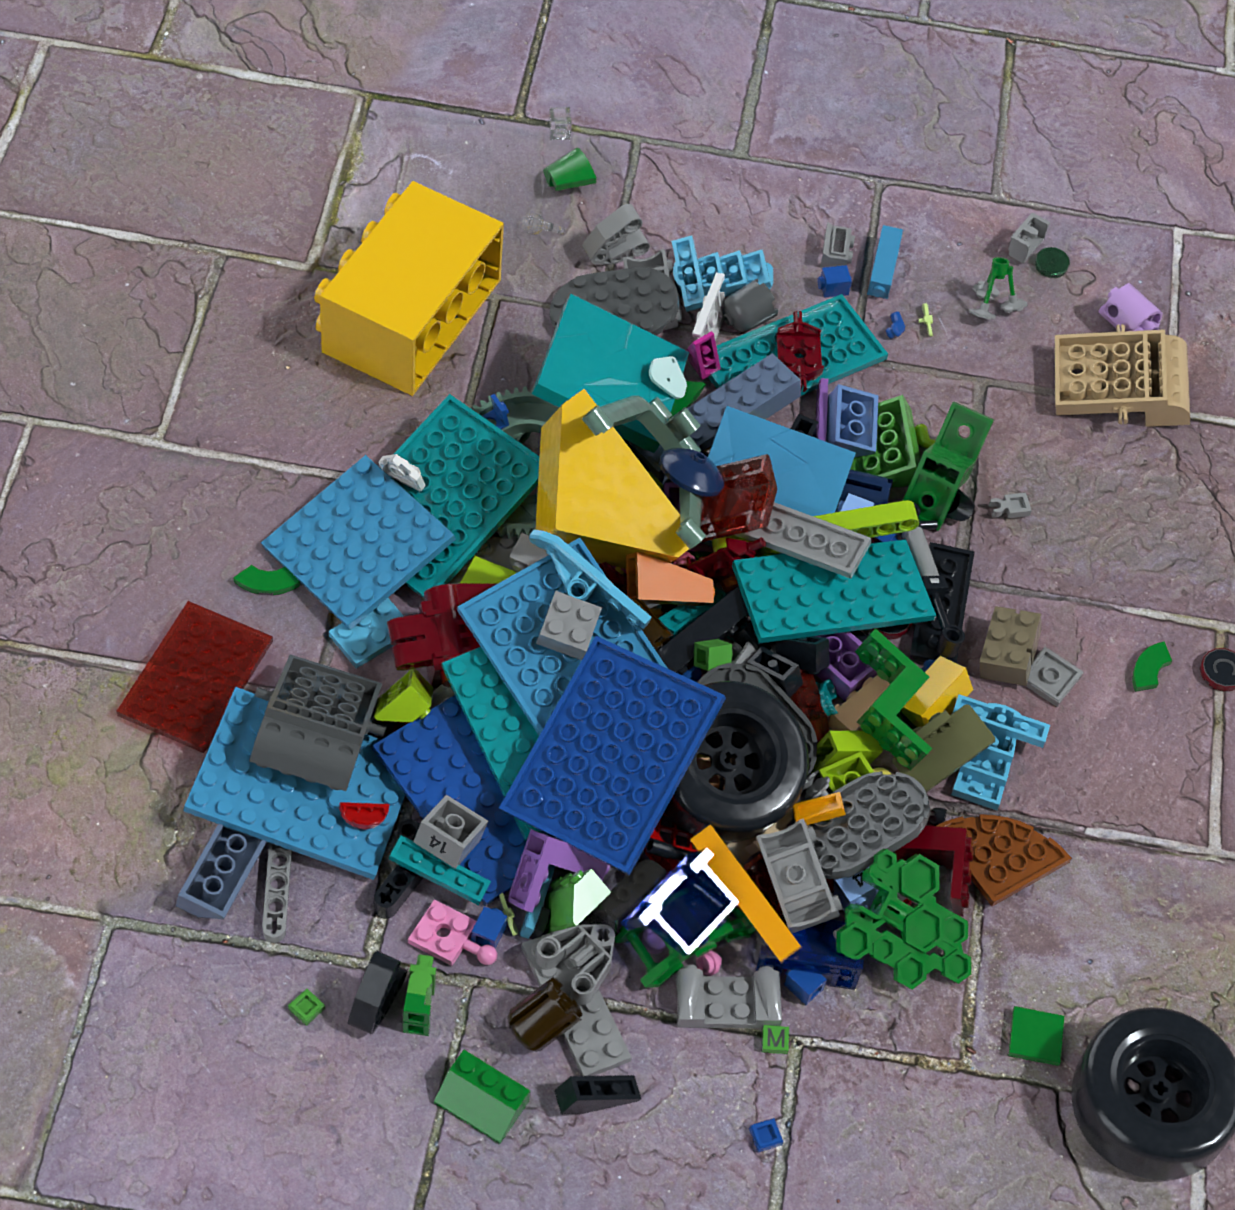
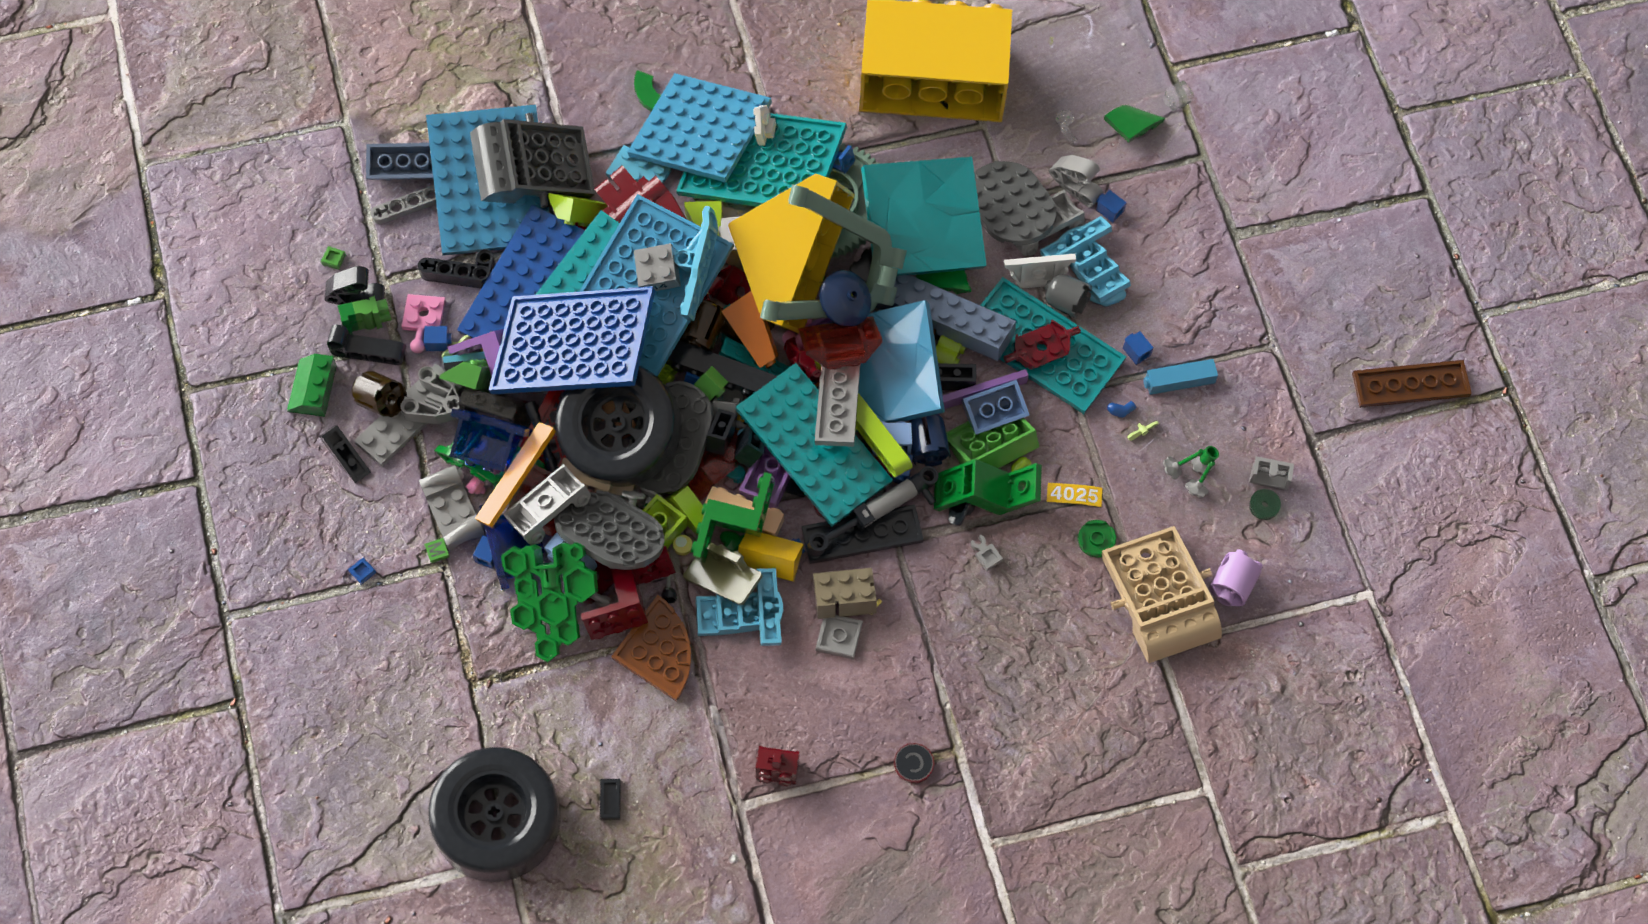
camera: 70 degrees right, 10 degrees up
clear red plate [116,601,273,753] -> none
red plate [339,802,390,830] -> none
teal plate [389,835,491,906] -> none
light grey brick [414,795,488,869] -> none
light aqua piece [649,356,687,399] -> none
dark pink slope [686,331,721,380] -> none
light orange tile [793,792,846,825] -> none
teal piece [819,679,838,716] -> none
light grey window [820,222,855,268] -> none
green tile [1008,1006,1065,1066] -> none
green tile [1132,641,1172,692] -> none
none -> black beam [327,324,406,365]
none -> black tile [600,779,621,820]
none -> dark red hinge [755,746,800,786]
none -> yellow sticker [1047,483,1102,507]
none -> green tile [1077,520,1117,558]
none -> blue brick [1096,190,1127,223]
none -> reddish brown plate [1352,360,1472,408]

